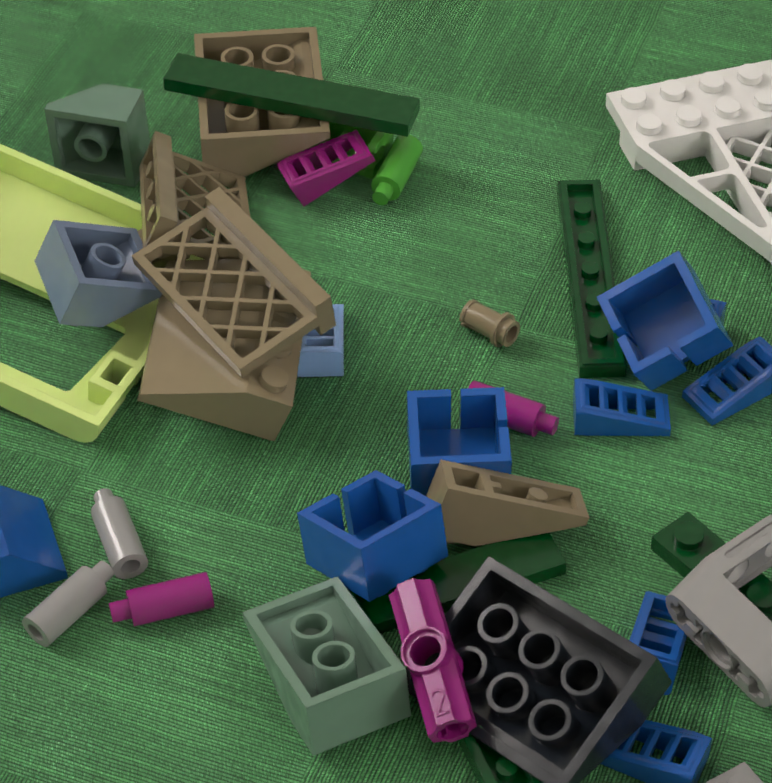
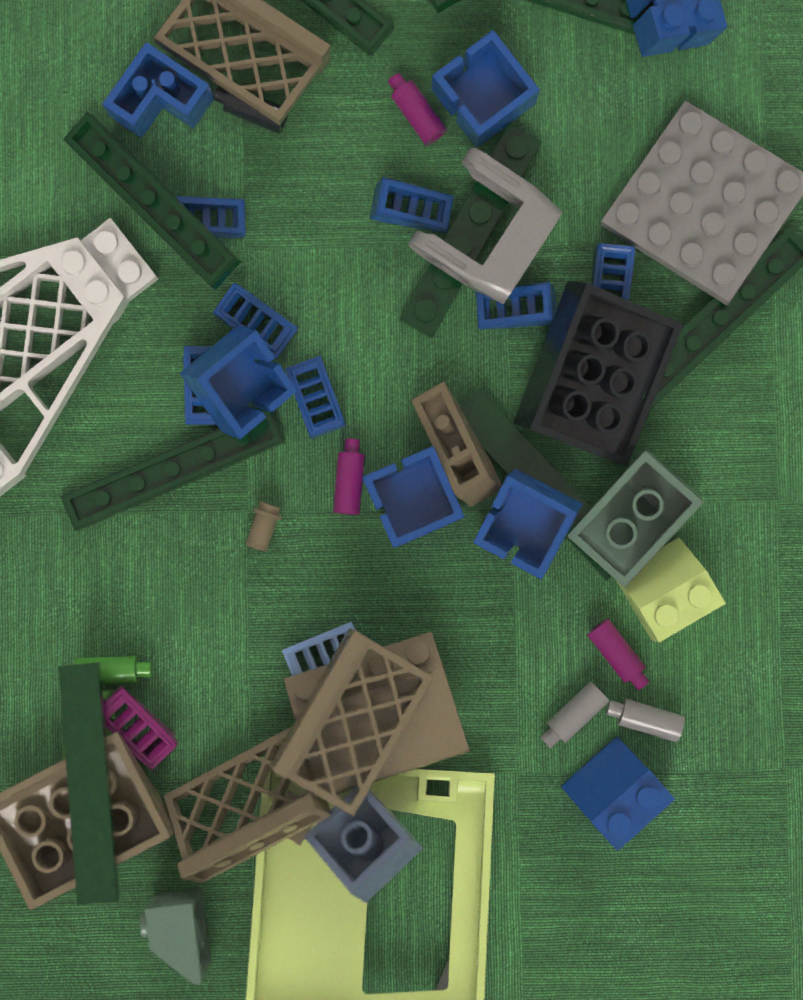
camera: 115 degrees left, 40 degrees up
magenta piece [389,578,477,743] -> none
none -> yellowish green slope [616,538,726,643]

